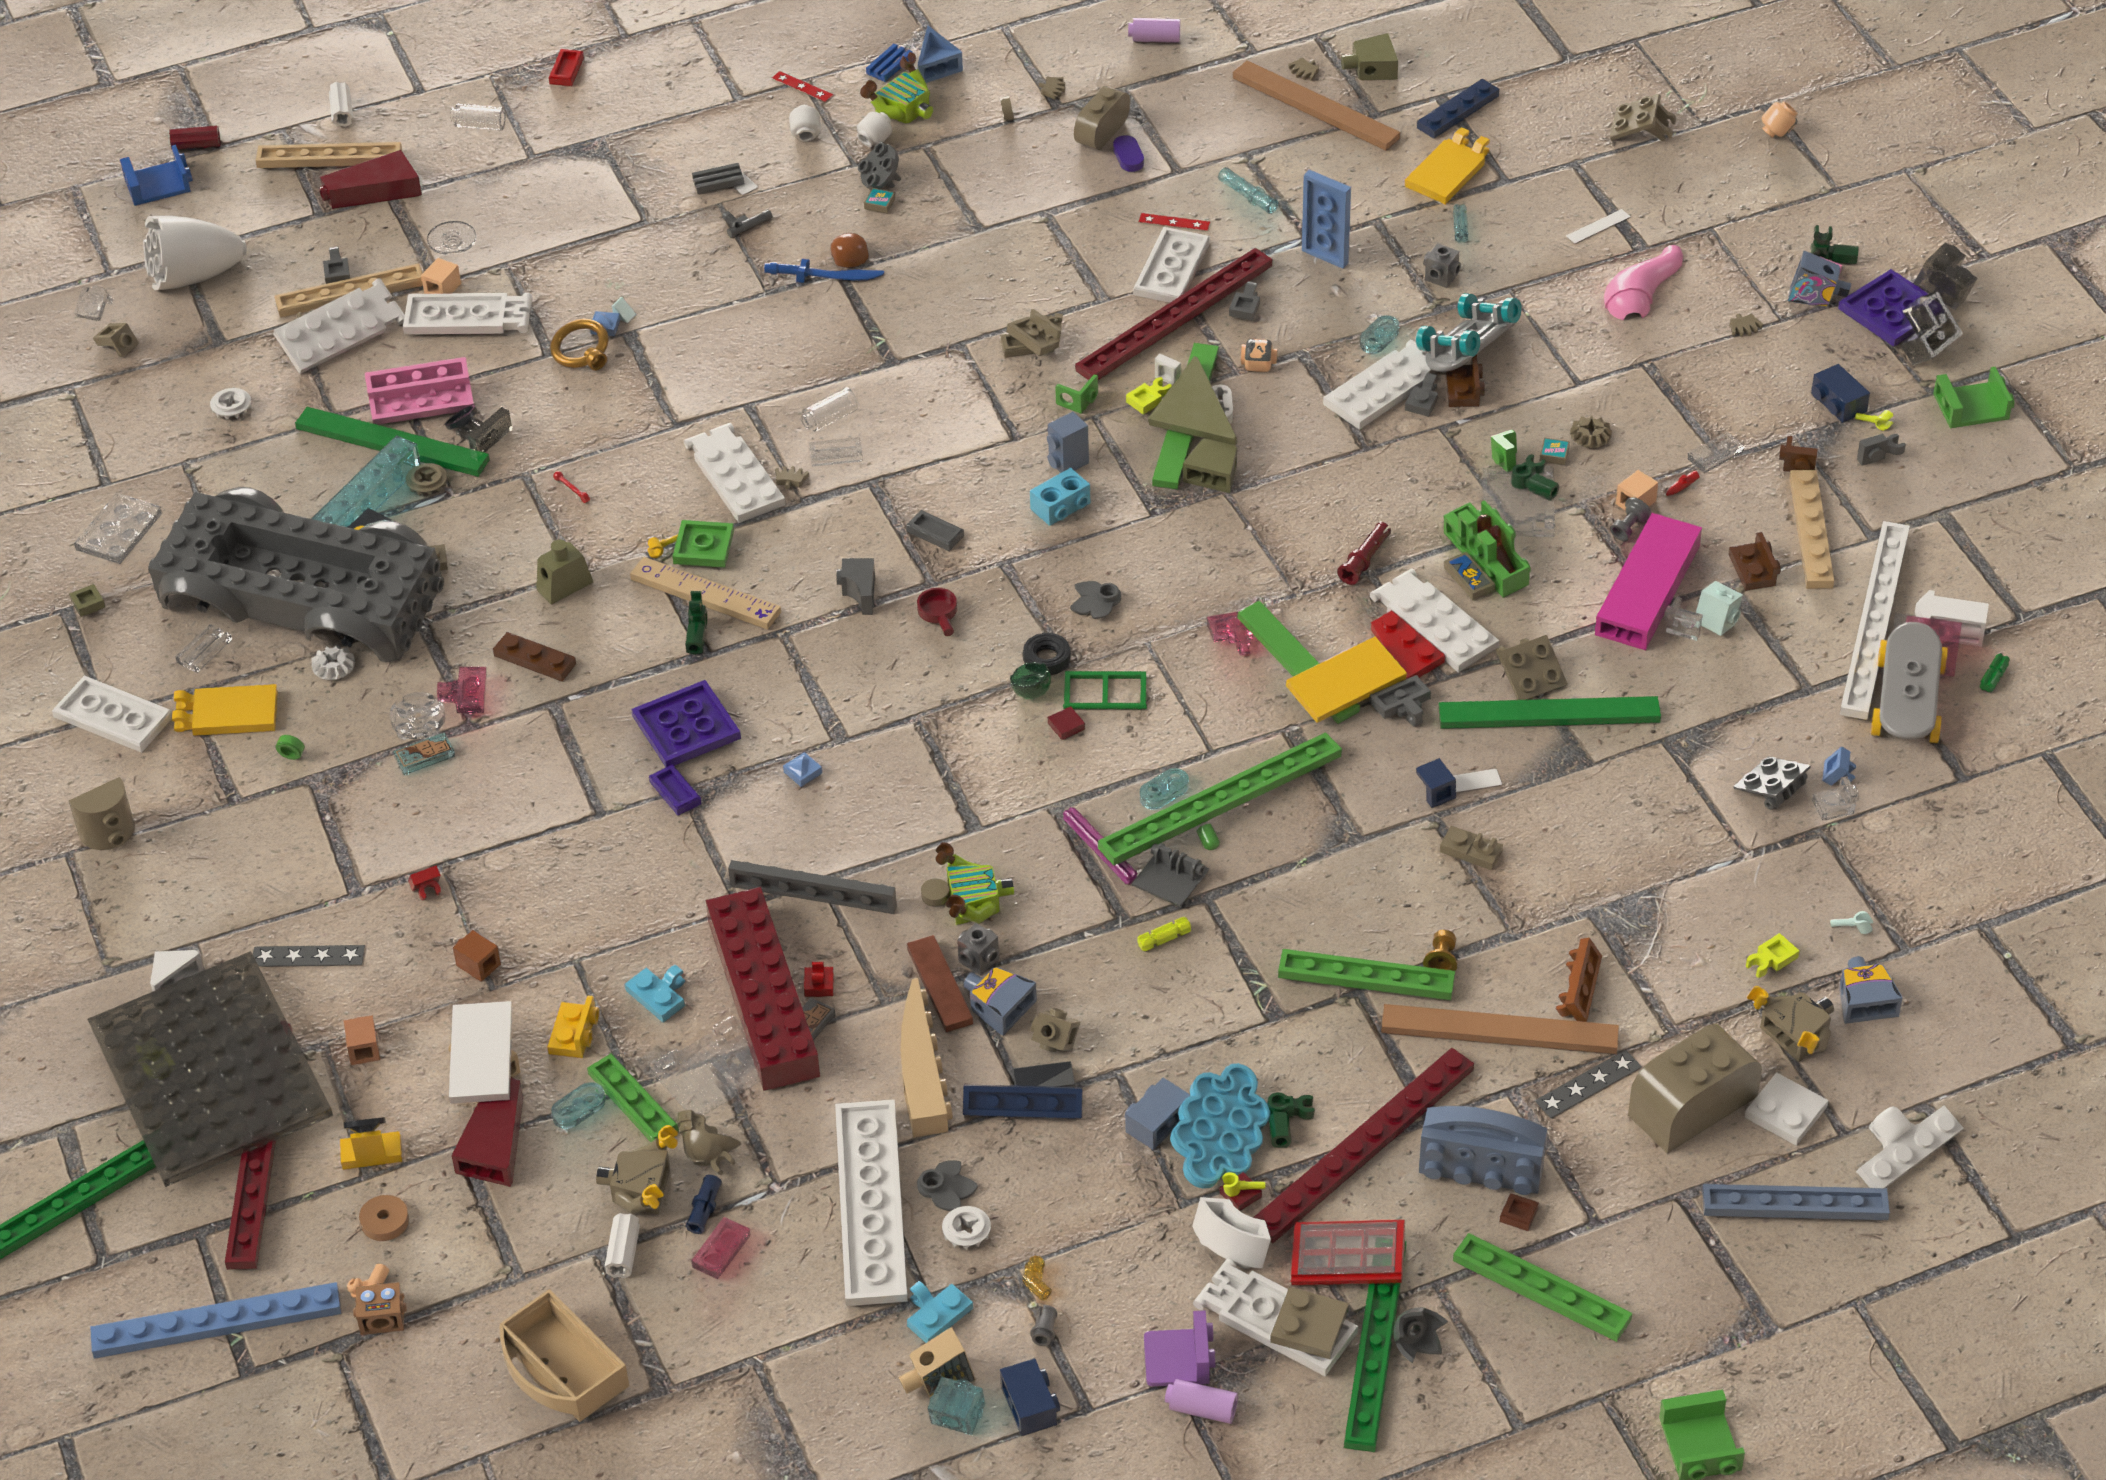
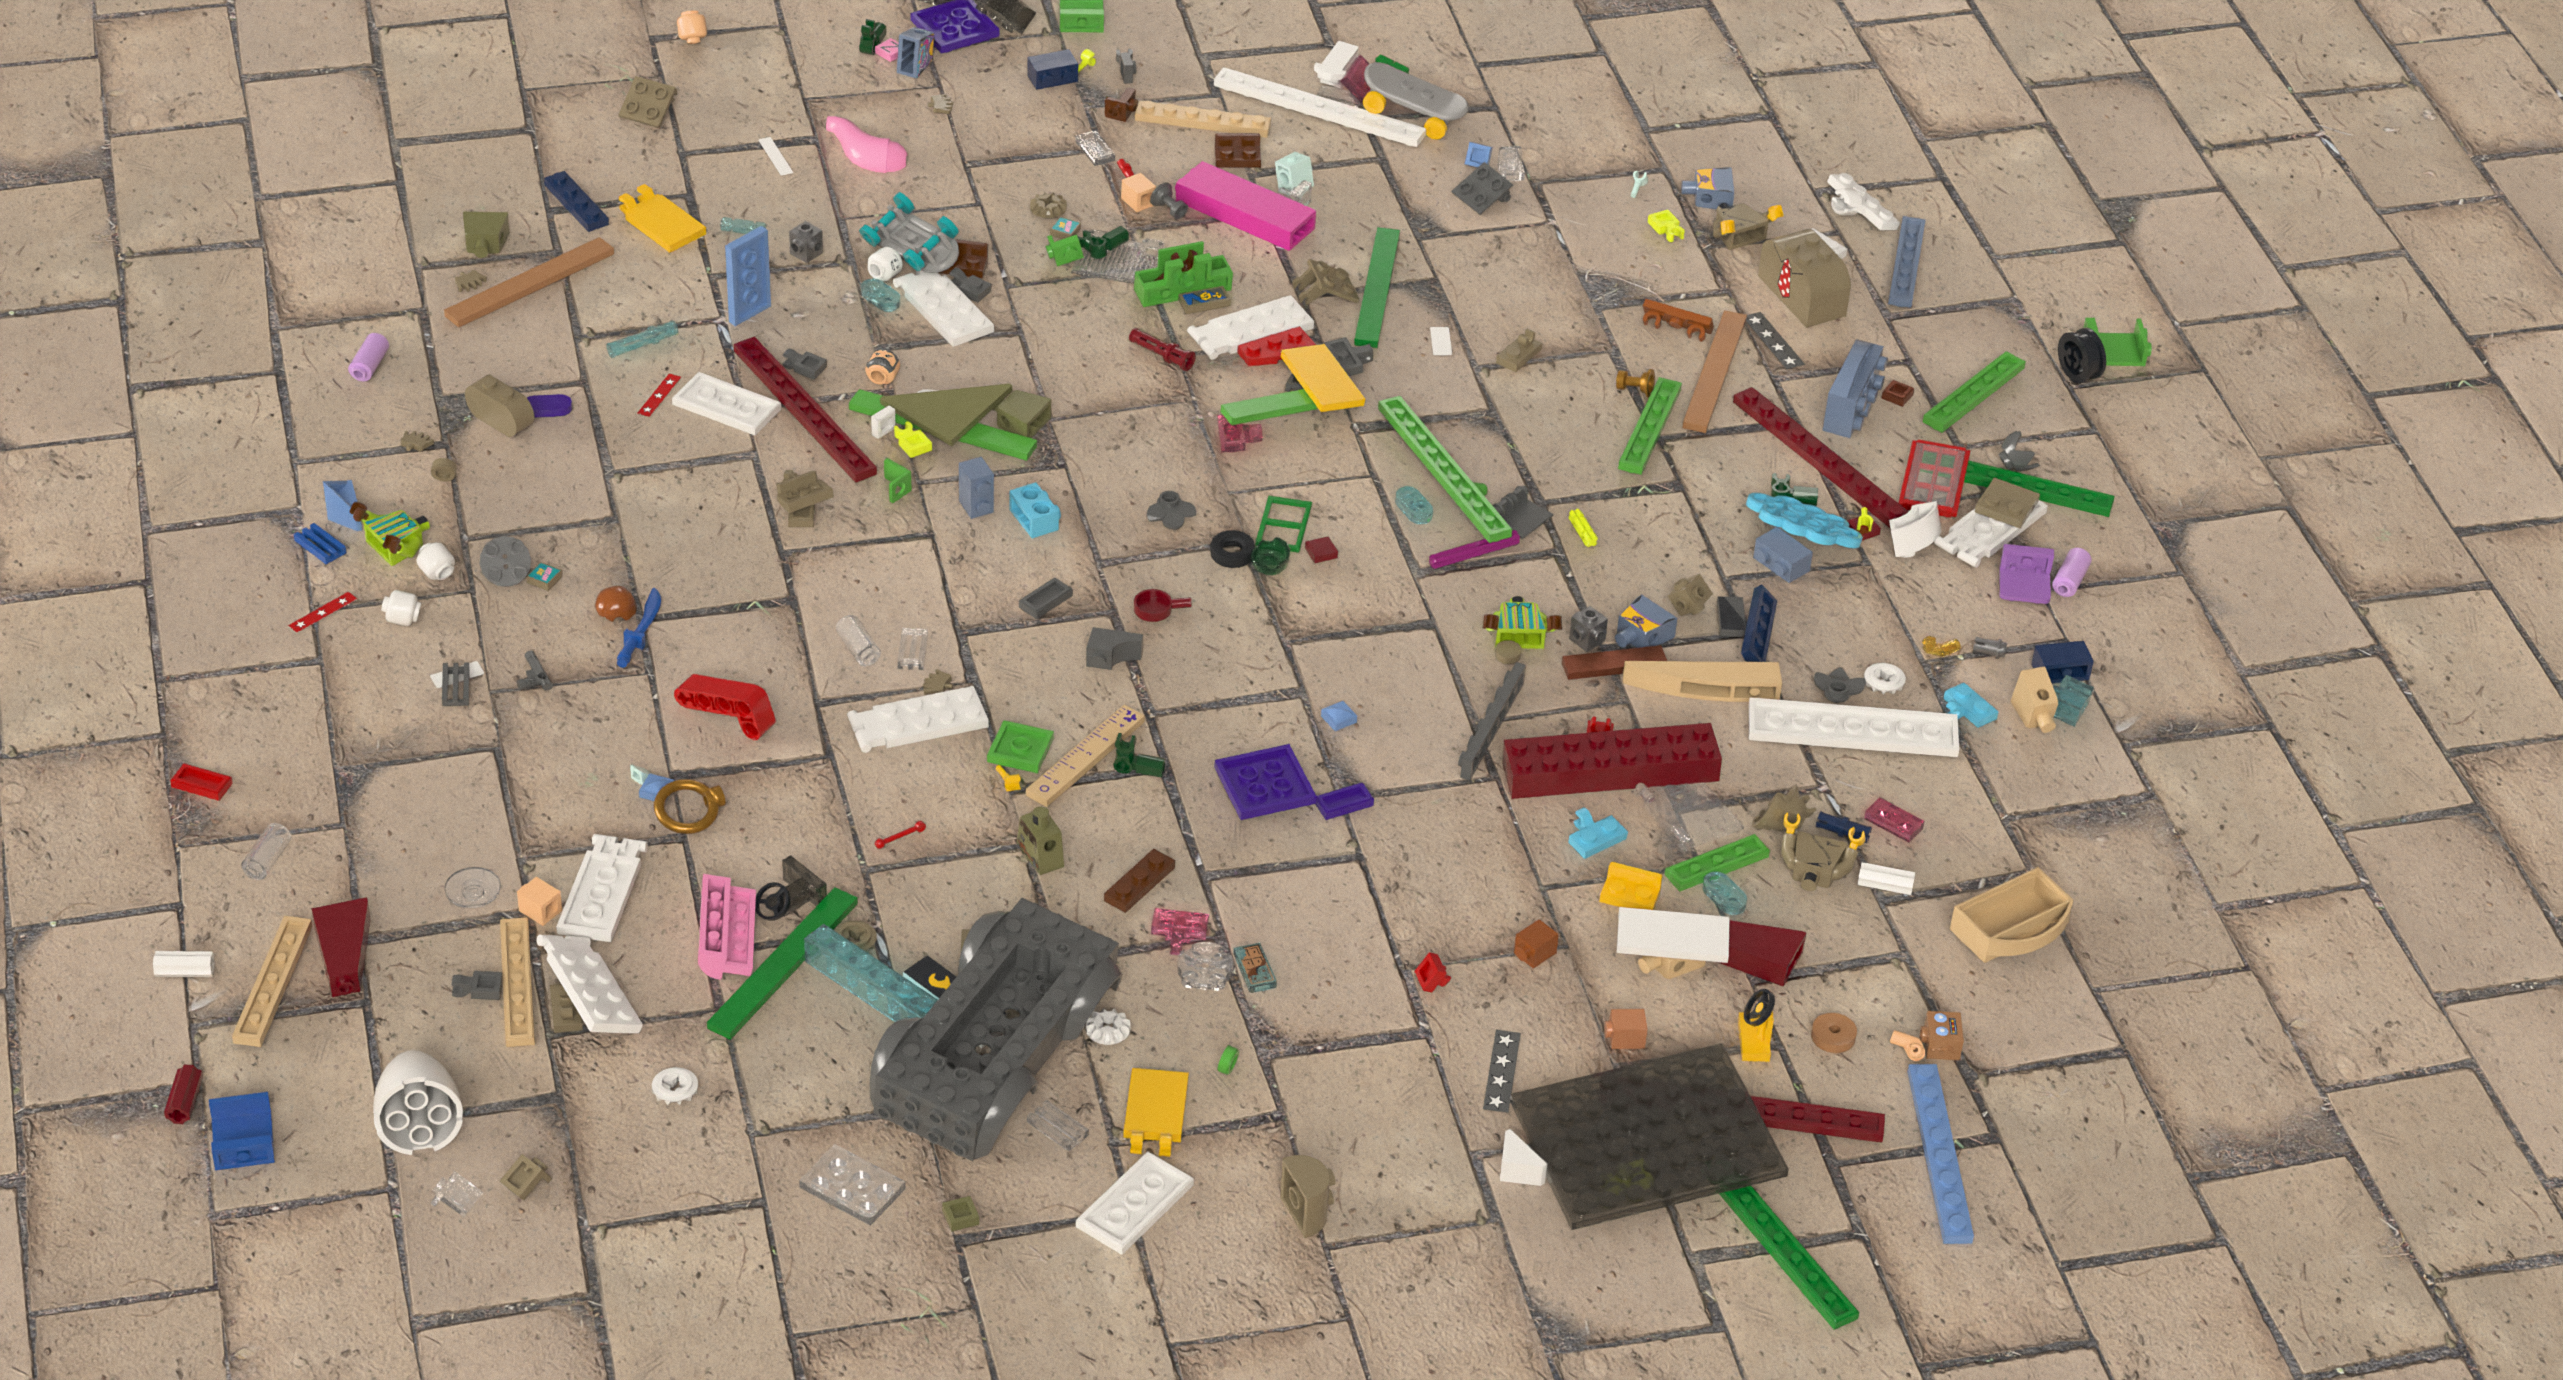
camera: 85 degrees left, 5 degrees down
dark blue panel [1416,758,1456,808] -> none
none -> red beam [674,674,776,740]
none -> white head [868,247,903,281]
none -> black wheel [2058,327,2106,384]

